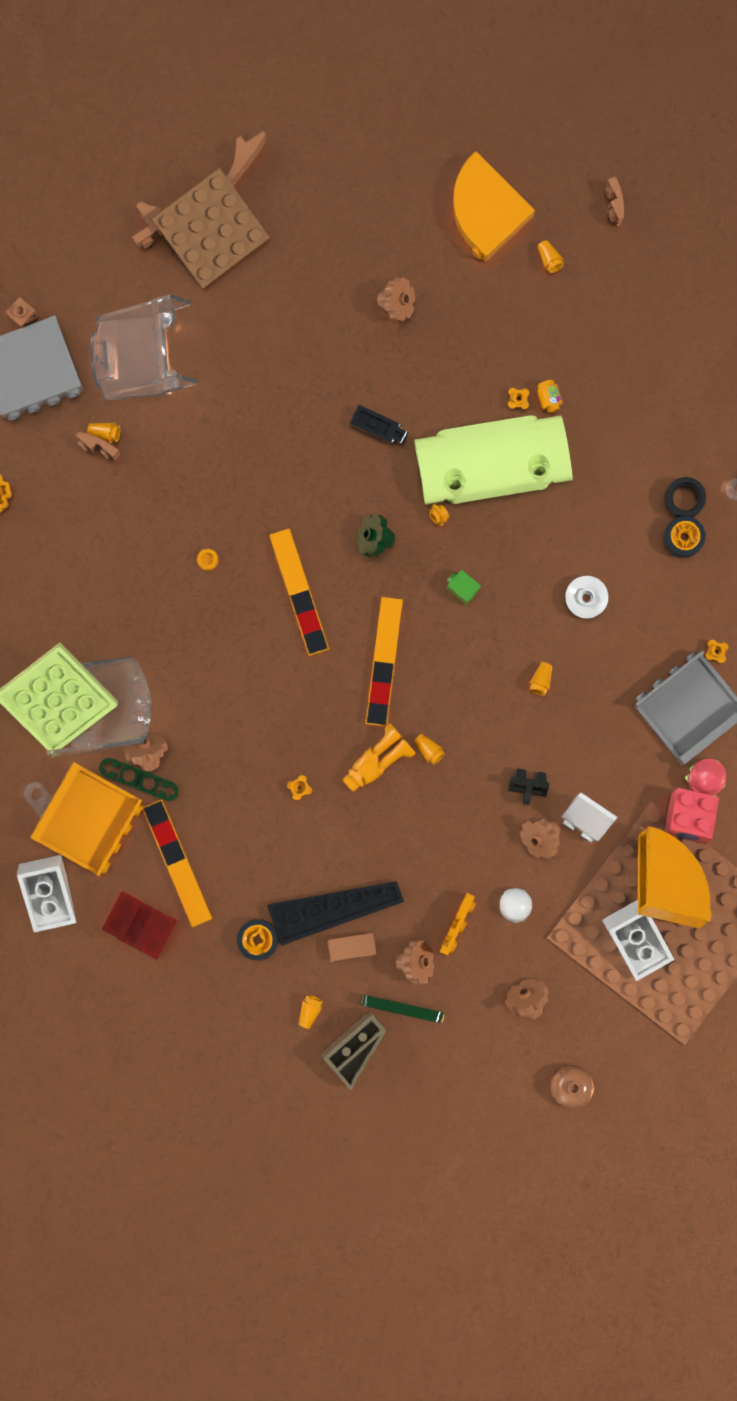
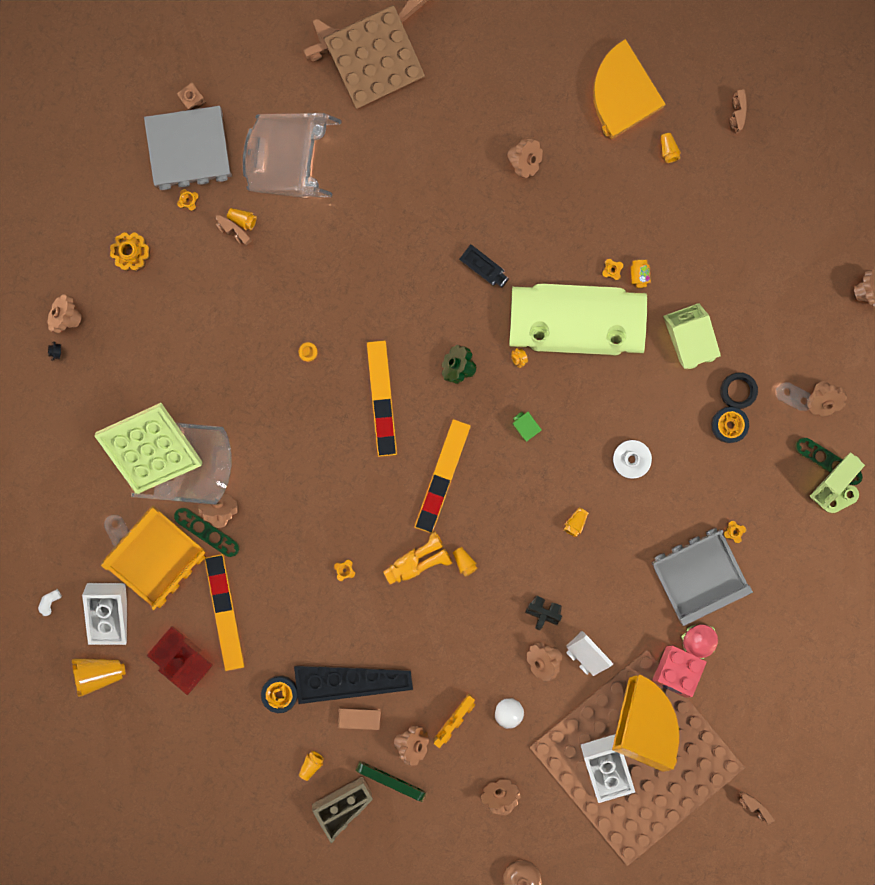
camera: 15 degrees right, 5 degrees up
none -> light orange cone [71,658,126,697]
none -> light orange plate [177,189,199,211]
none -> yellowish green slope [663,303,721,369]

